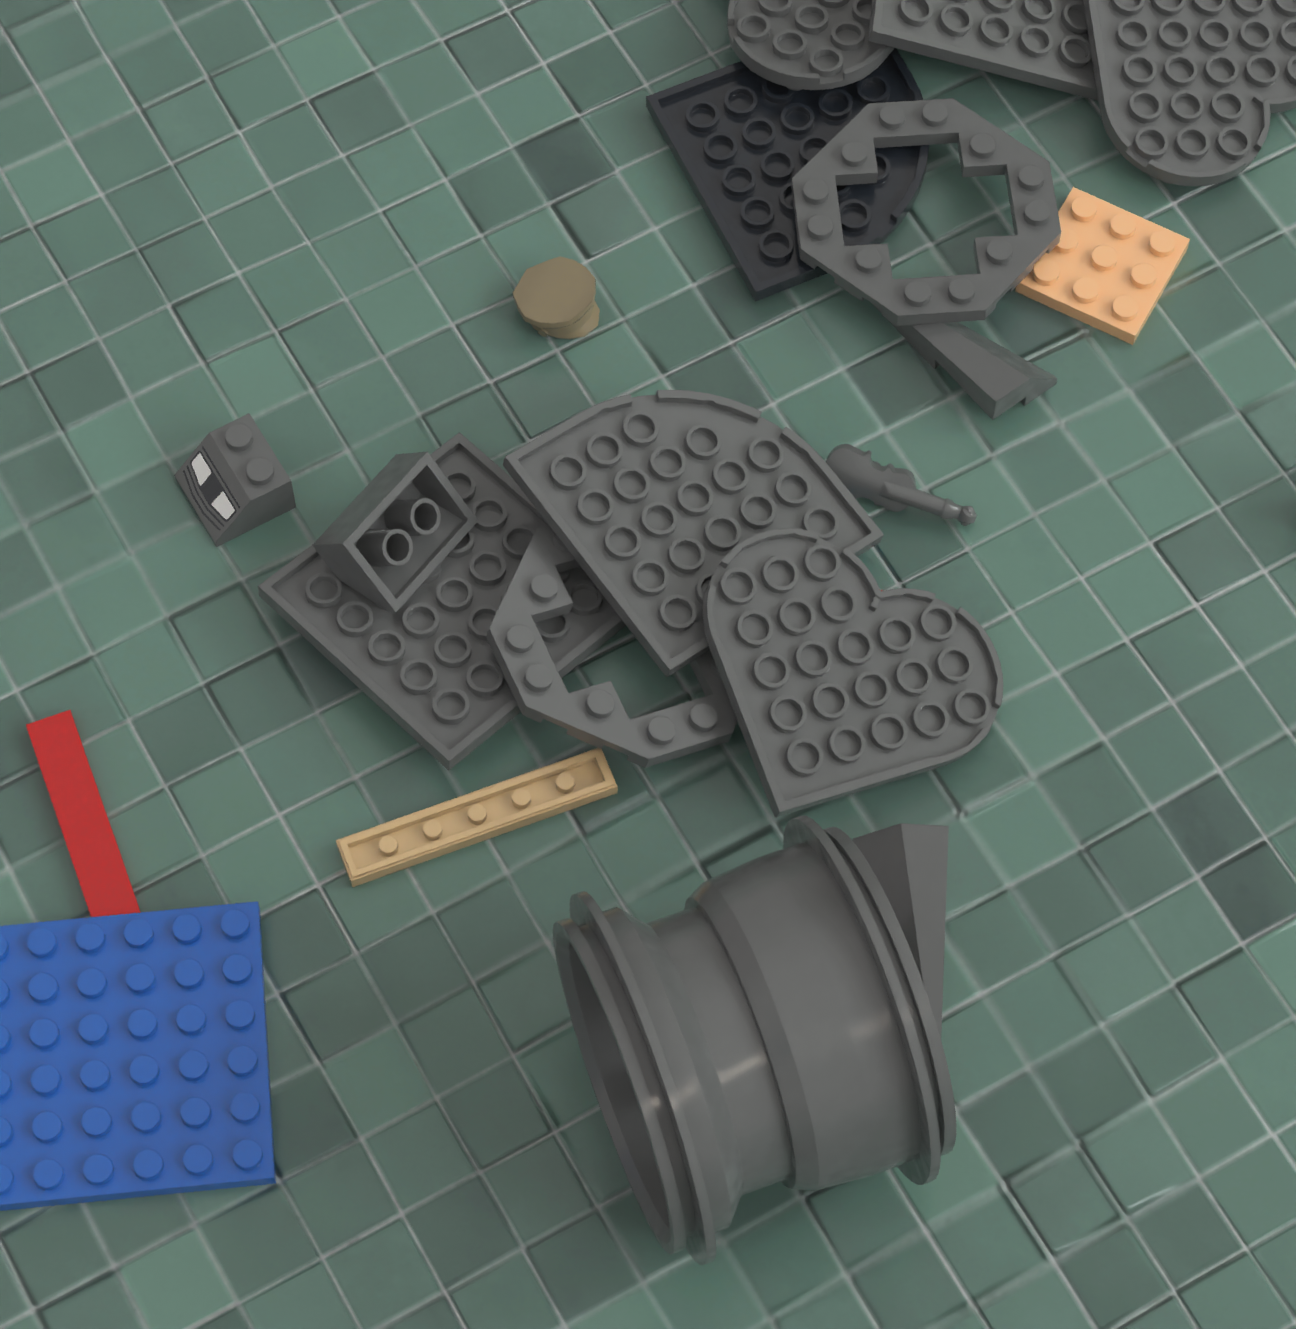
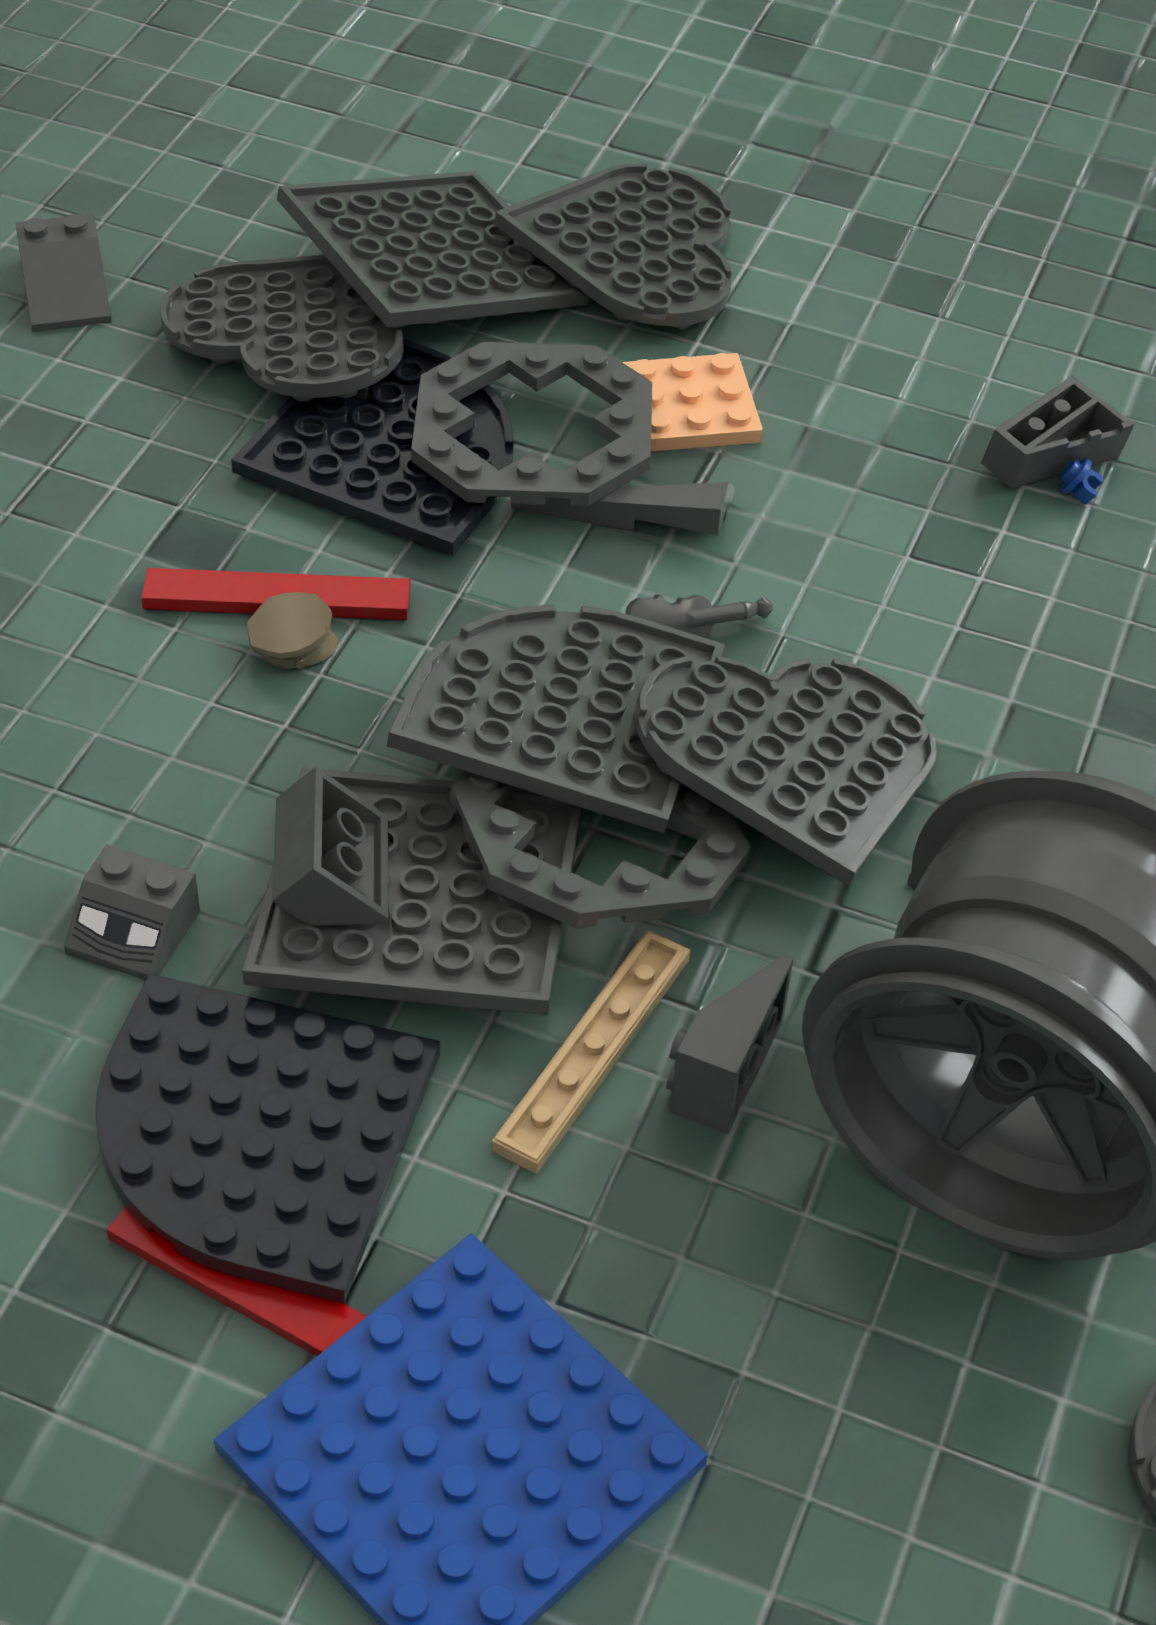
camera: 40 degrees left, 15 degrees down
none -> black plate [96,974,440,1303]
none -> red tile [141,568,410,620]
none -> dark grey slope [666,955,793,1134]

